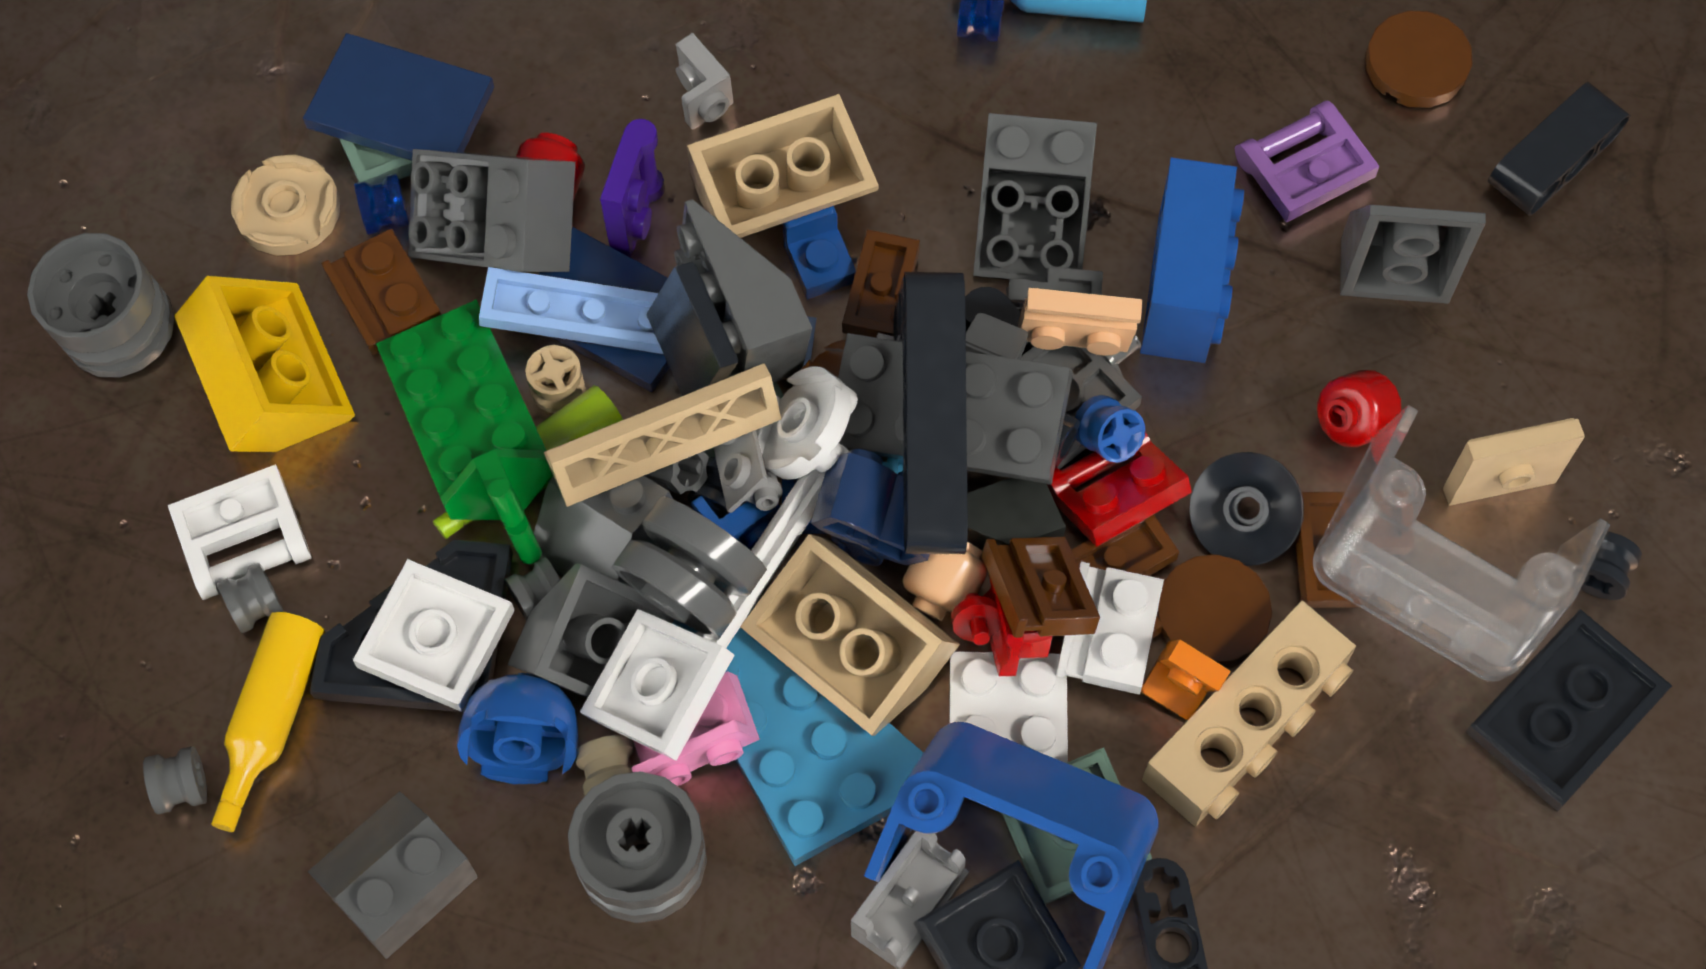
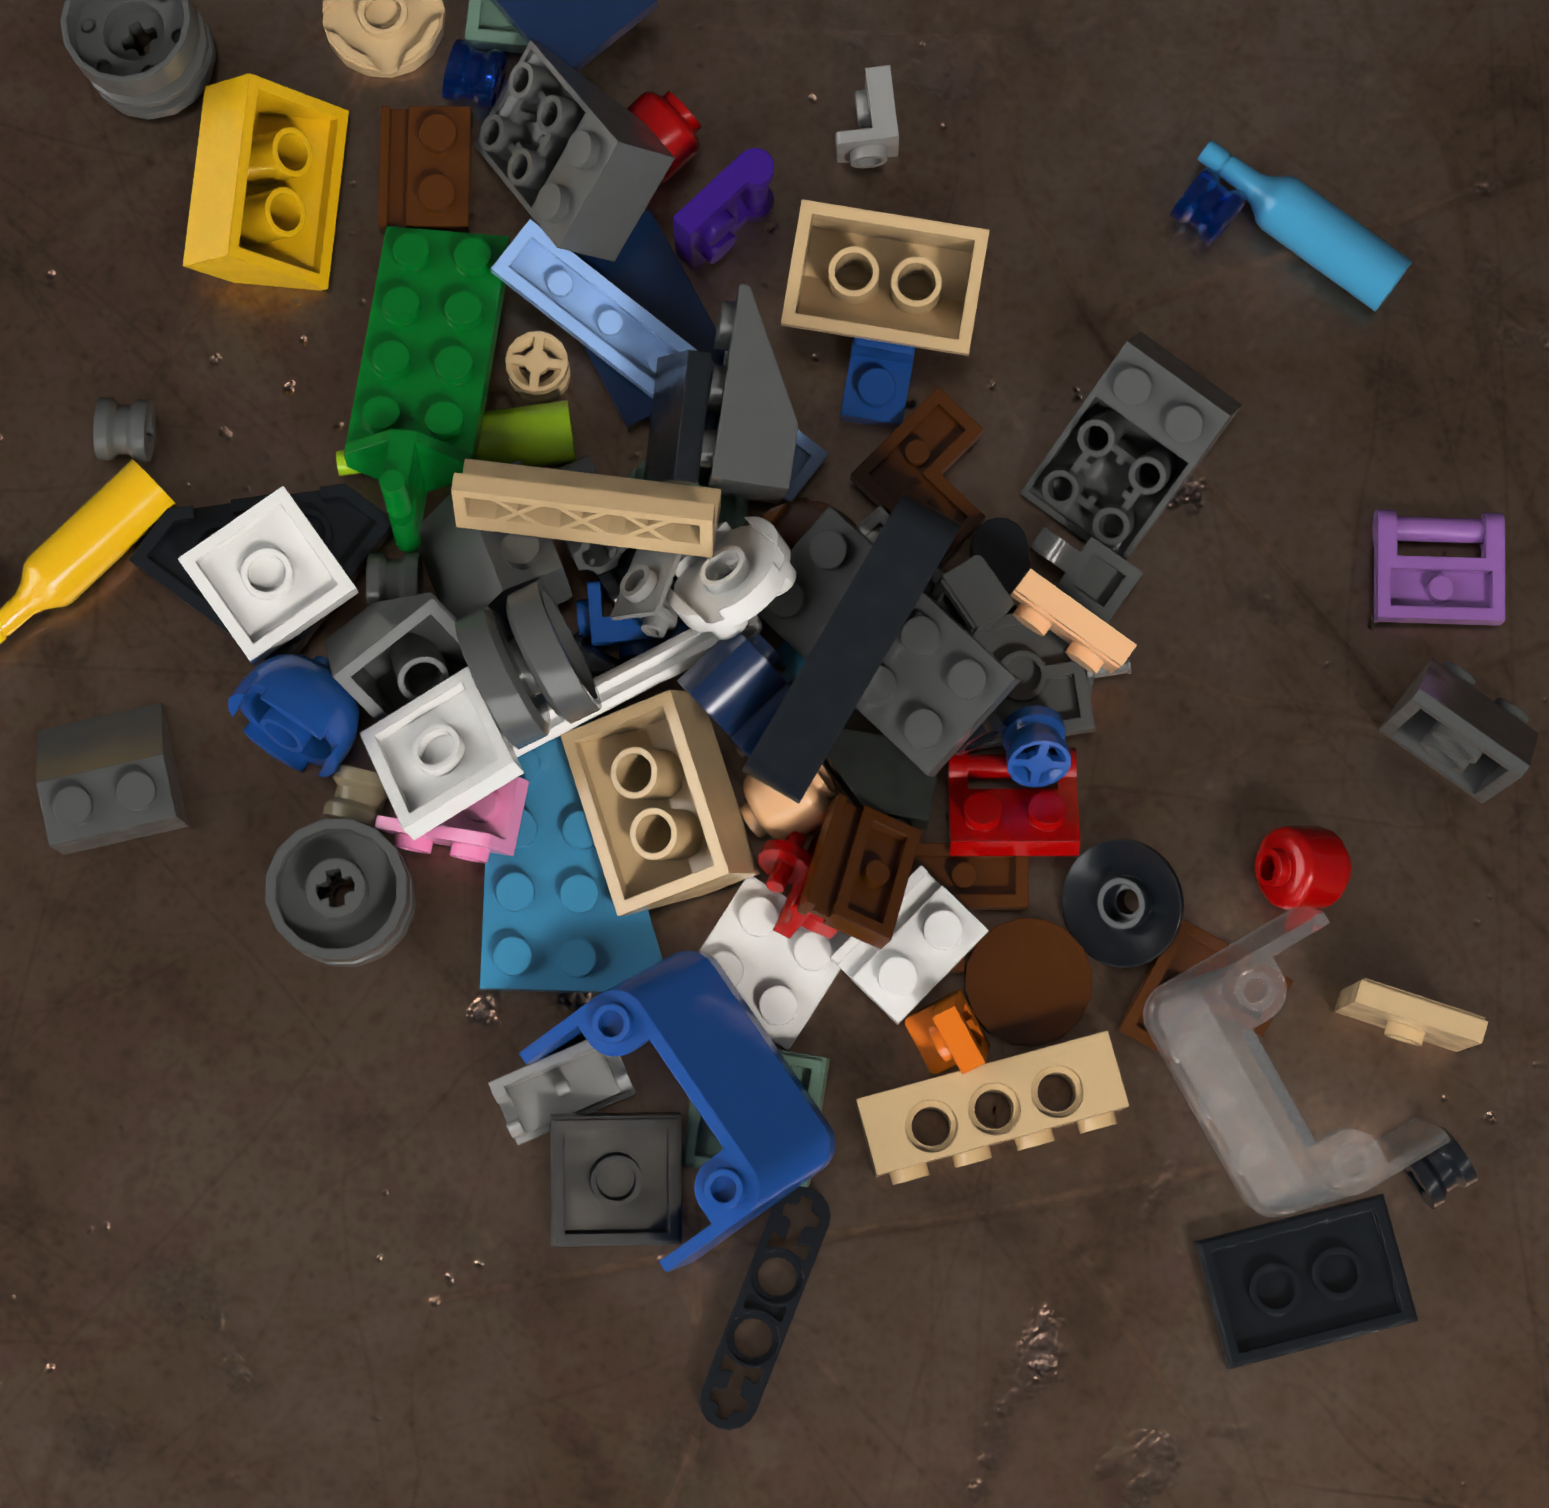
camera: 30 degrees right, 15 degrees up
white plate [168,464,312,600] -> none
blue brick [1140,157,1244,363] -> none

